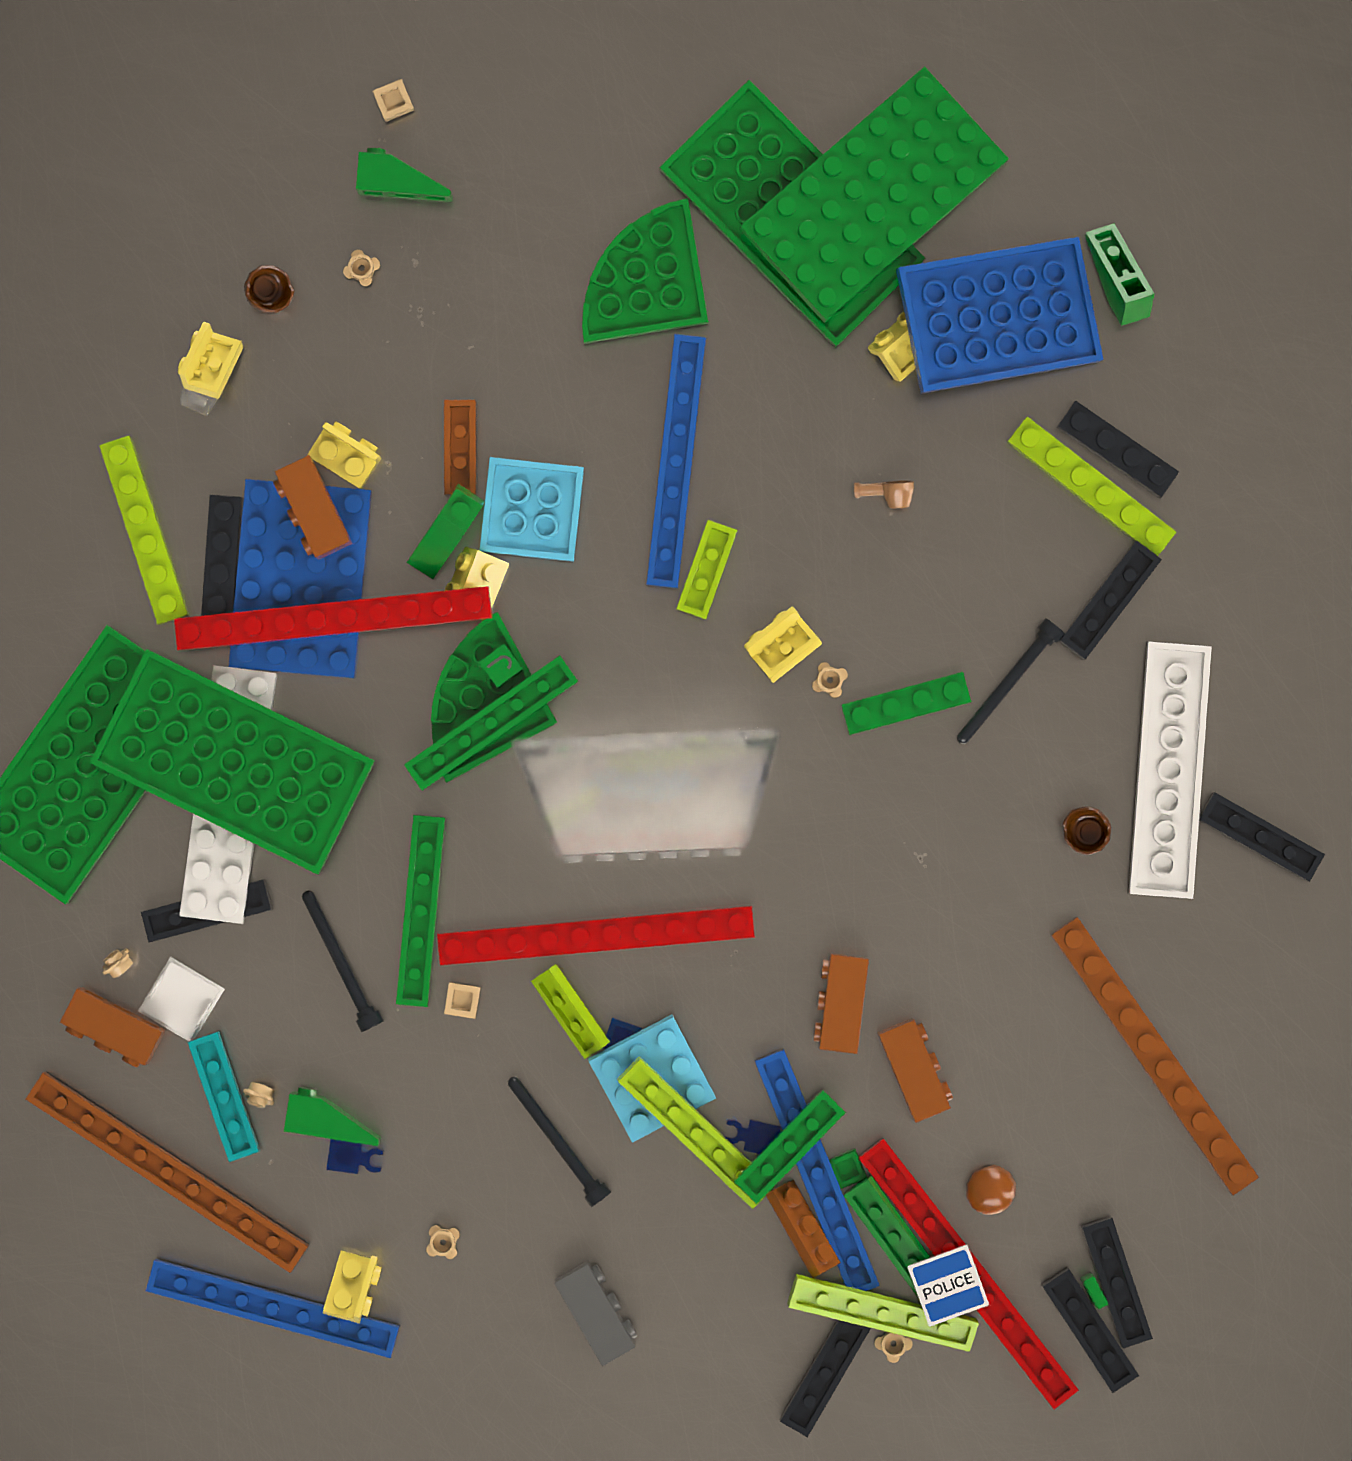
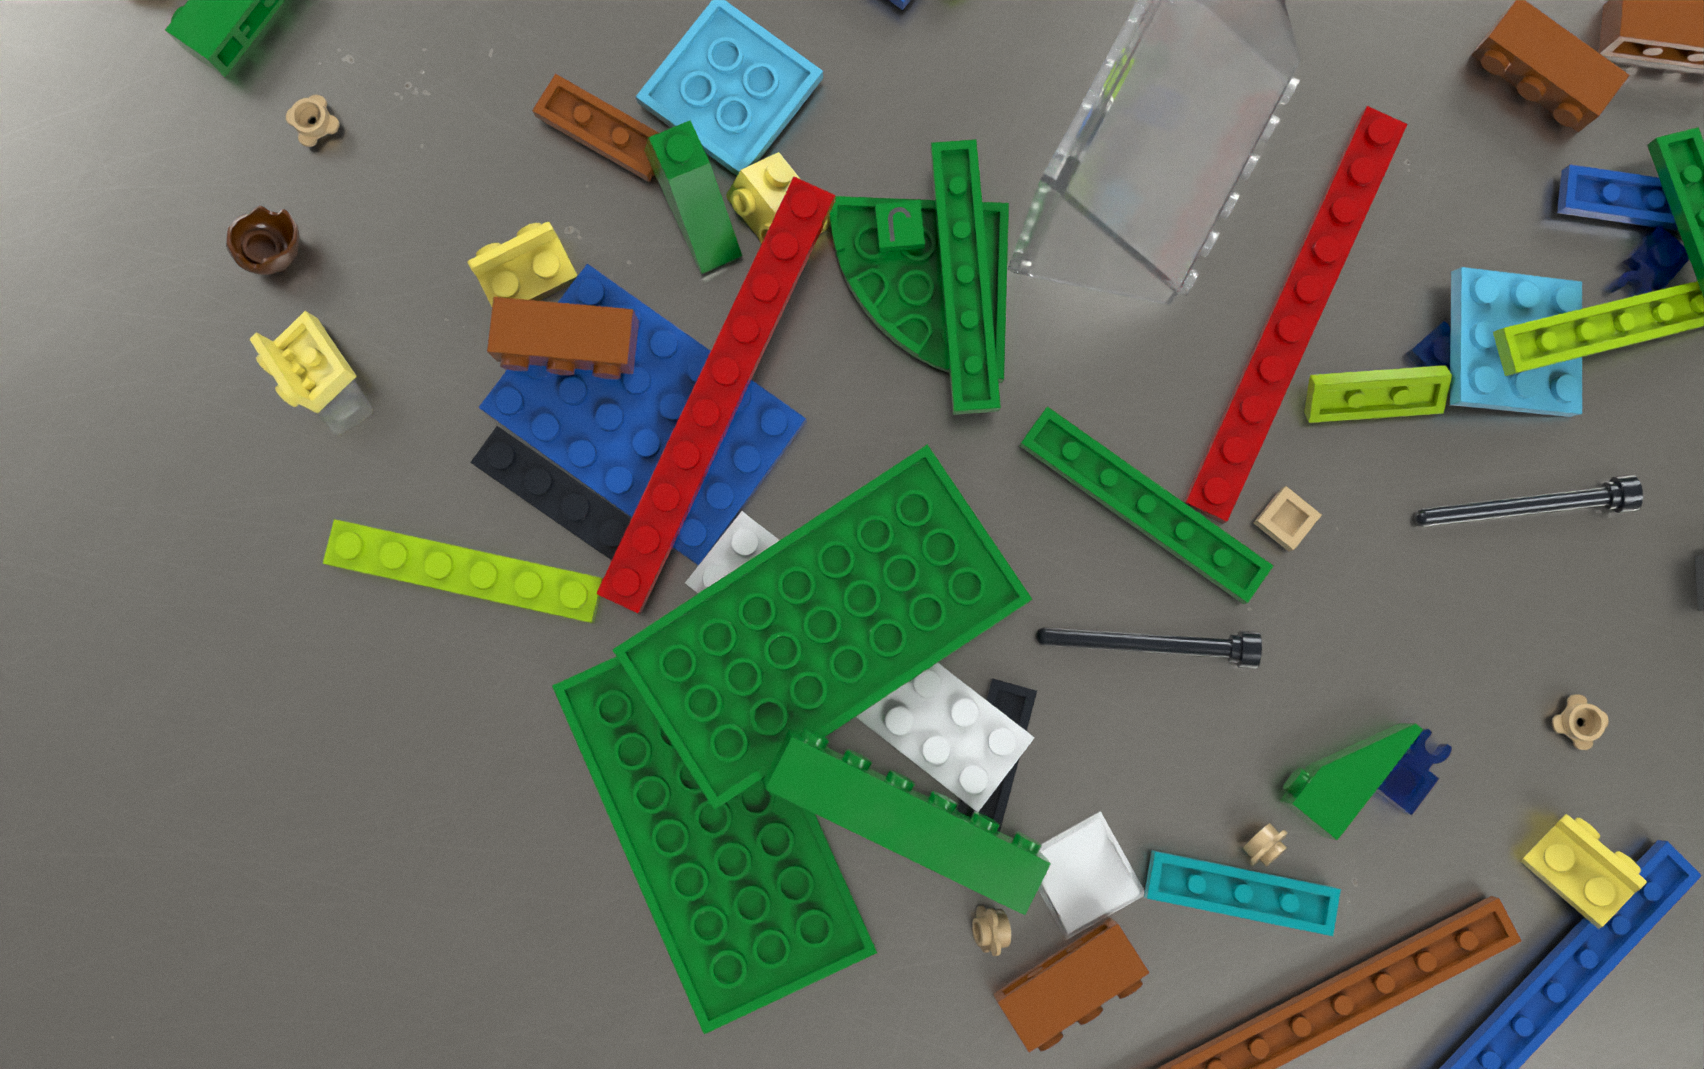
camera: 60 degrees left, 5 degrees down
none -> green brick [763,728,1051,915]

